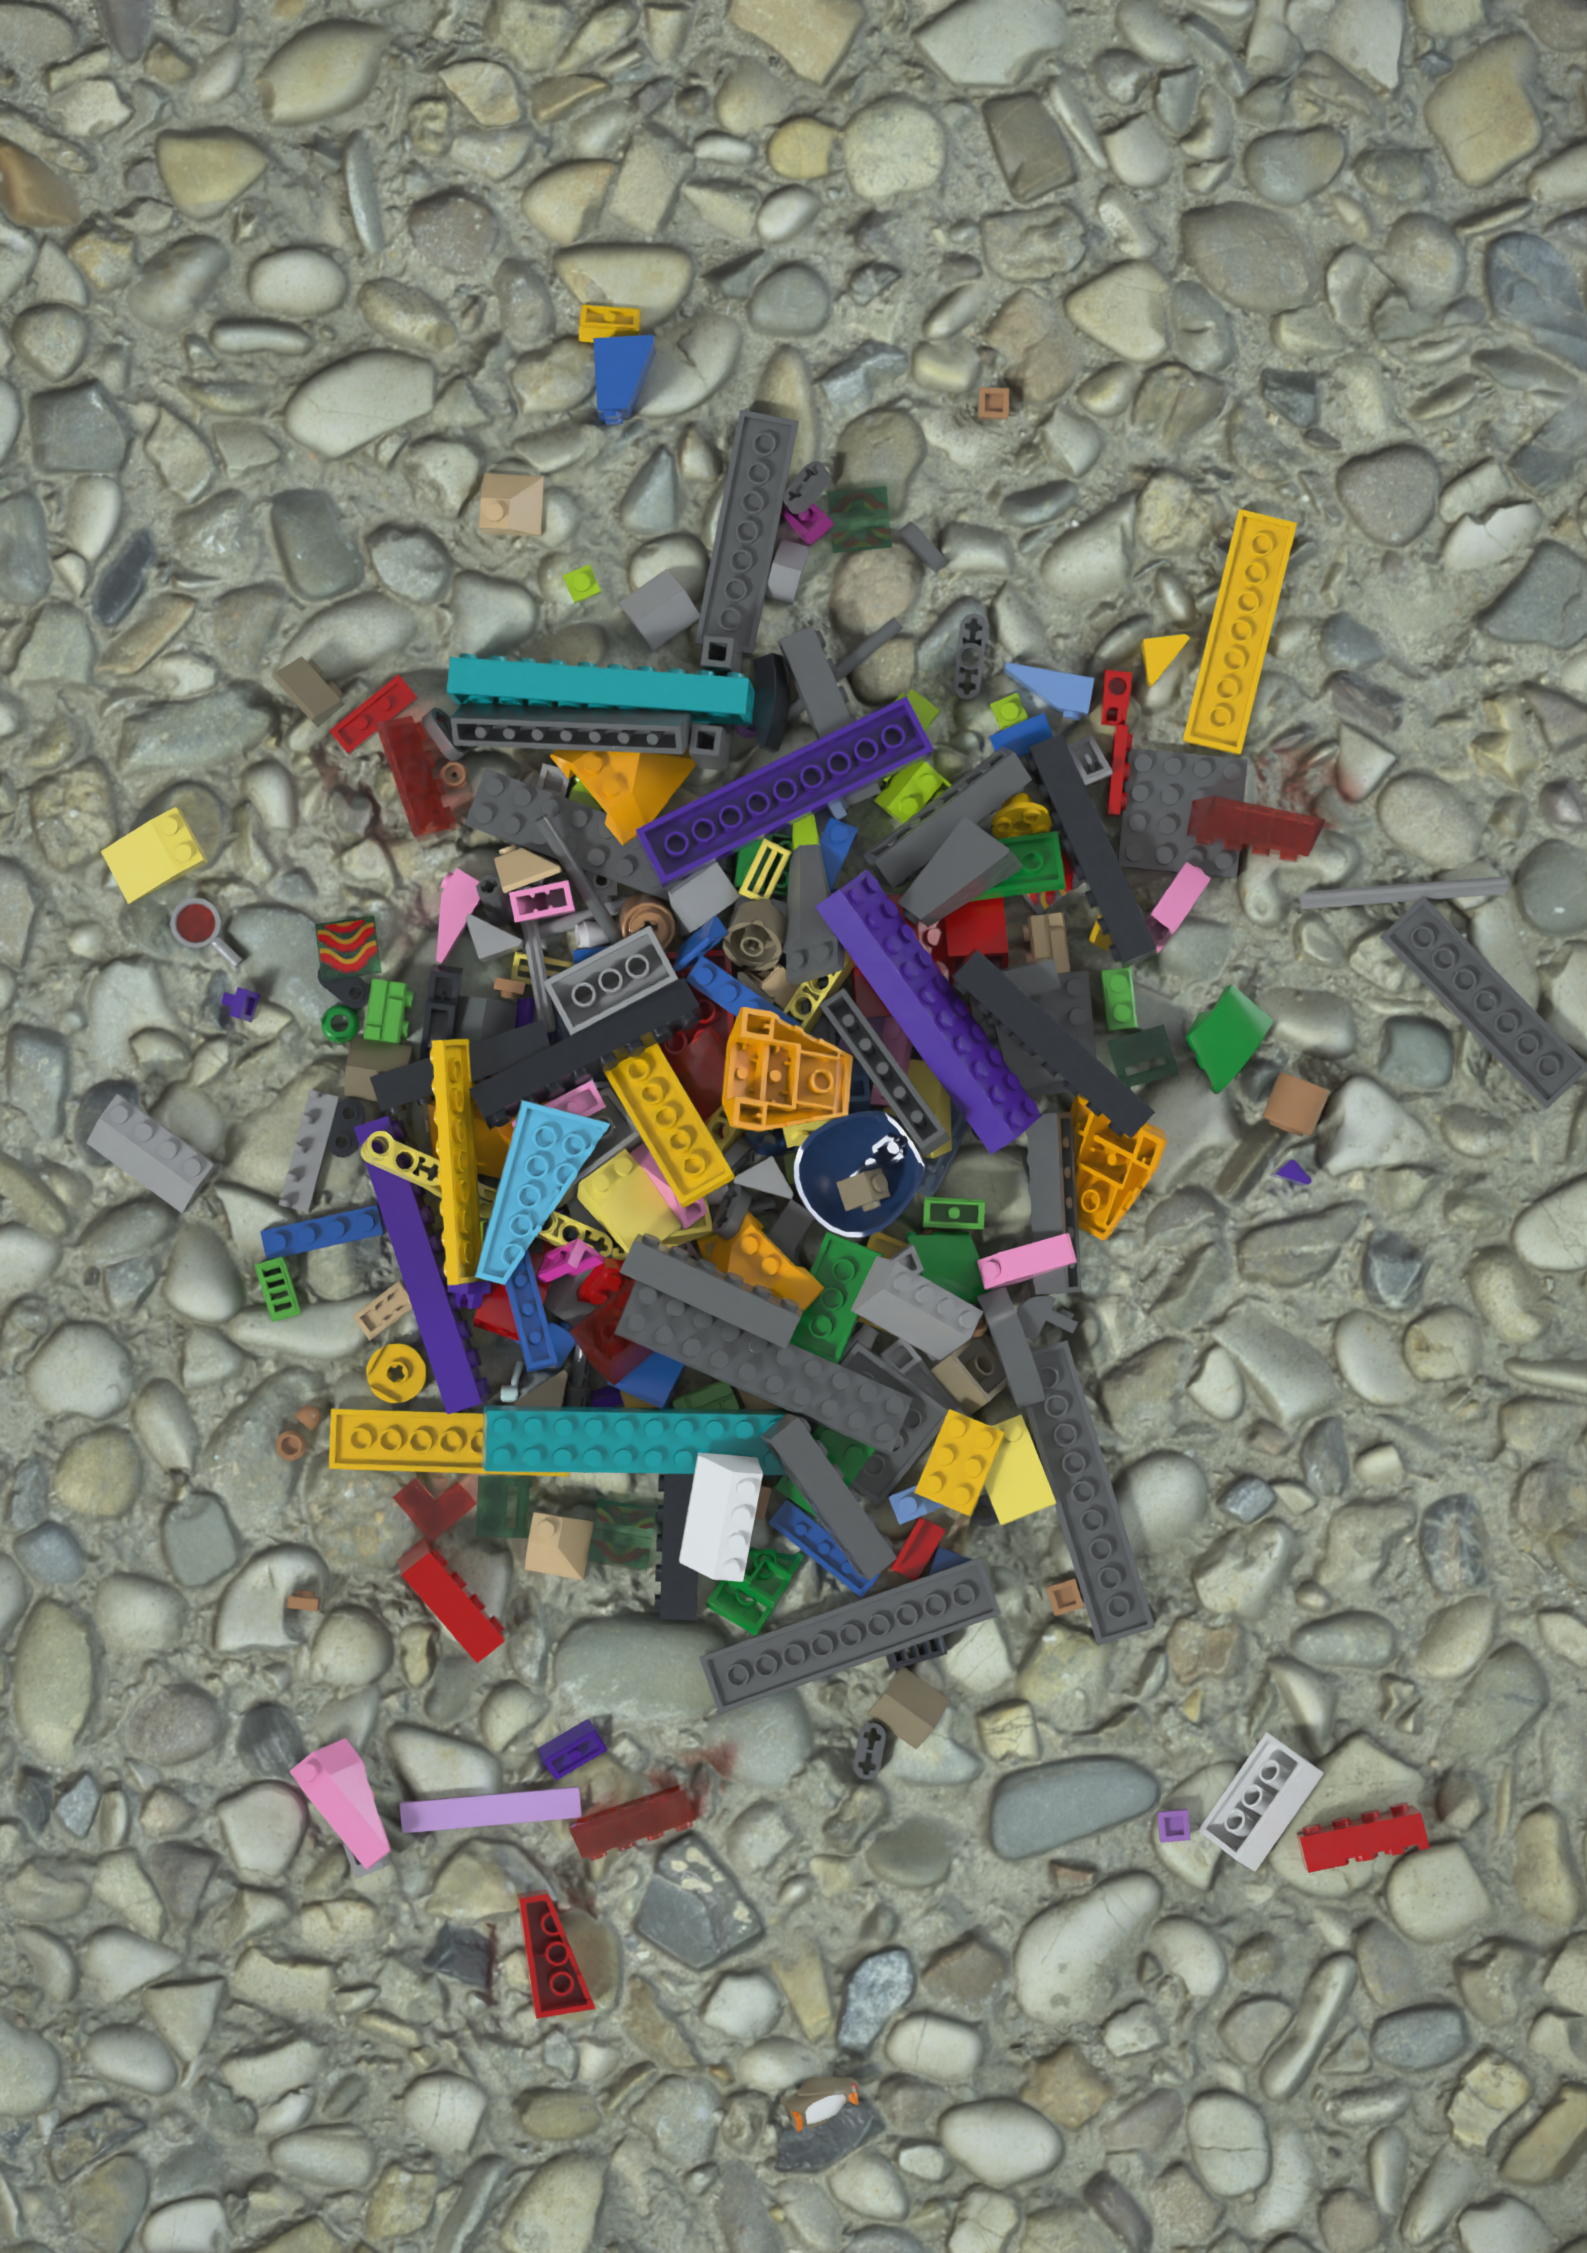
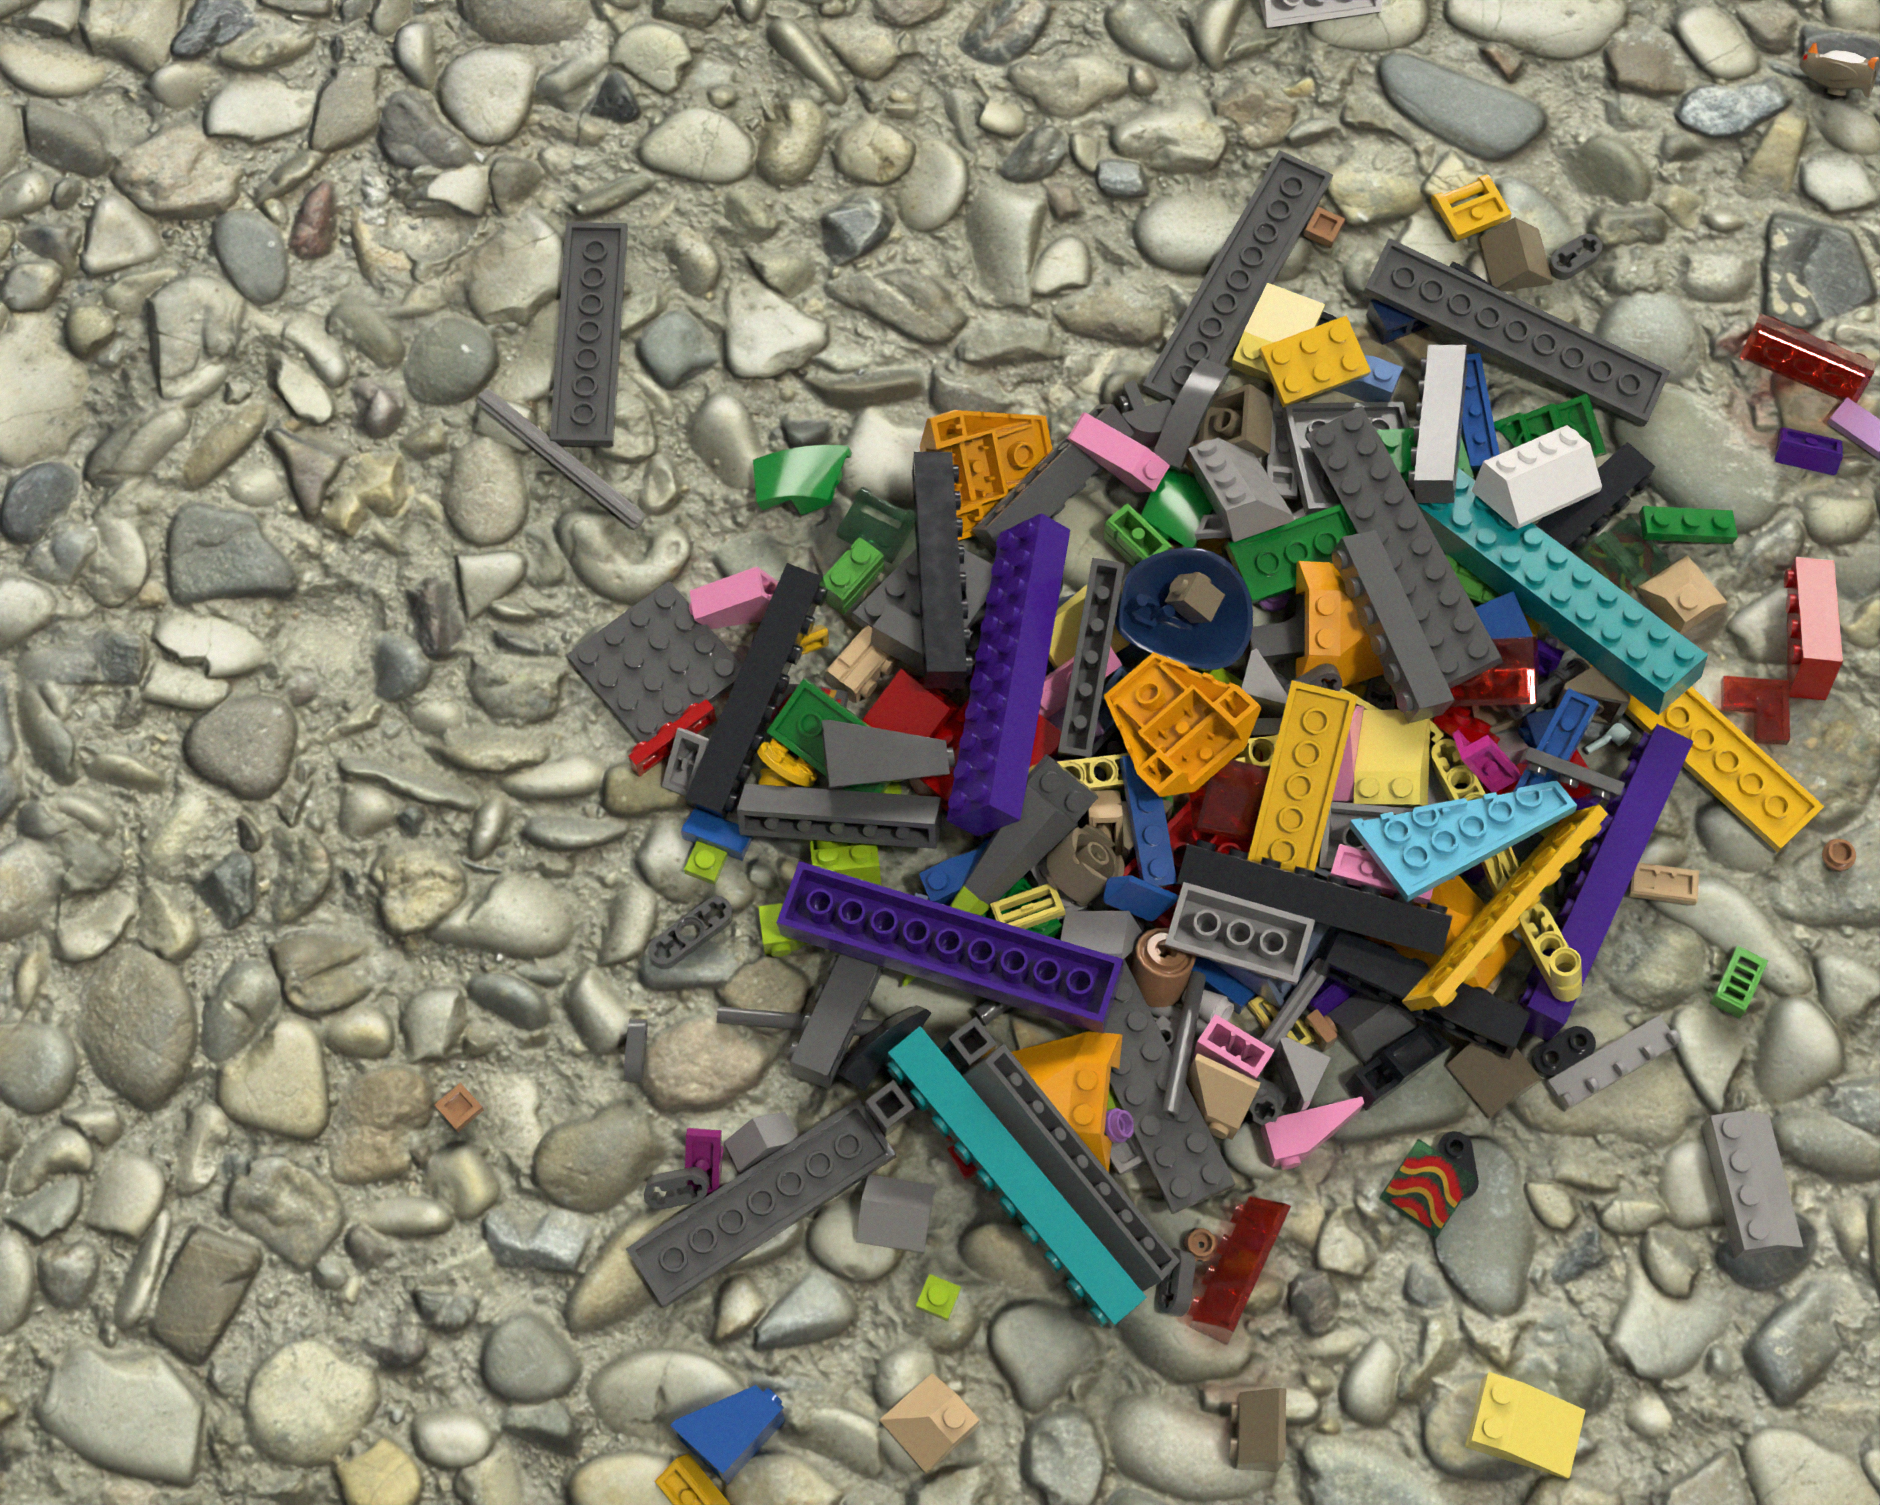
camera: 135 degrees left, 20 degrees down
piece [170,898,243,968] -> none
dark purple tile [221,987,260,1022] -> none
blue plate [260,1205,384,1260] -> none
medium nougat hinge [294,1405,320,1431] -> none
green piece [320,1005,359,1044] -> none
red plate [329,674,418,755] -> none
bright green brick [363,979,414,1044] -> none
yellow plate [366,1343,427,1403] -> none
clear green plate [476,1475,533,1538] -> none
clear green slope [827,485,892,553] -> none
red panel [890,1516,946,1581] -> none
medium blue slope [1004,662,1095,720] -> none
red leg [1101,670,1132,726] -> none
yellow slope [1141,634,1190,688] -> none
medium lavender plate [1157,1808,1191,1843] -> none
yellow plate [1182,509,1297,755] -> none
clear red slope [1187,796,1325,863] -> none
medium nougat piece [1262,1072,1330,1137] -> none
dark purple slope [1270,1159,1312,1186] -> none
none -> medium lavender plate [1105,1108,1134,1143]
none -> yellow plate [1431,174,1512,241]
none -> dark grey plate [1520,747,1625,801]
none -> green plate [1639,506,1738,544]

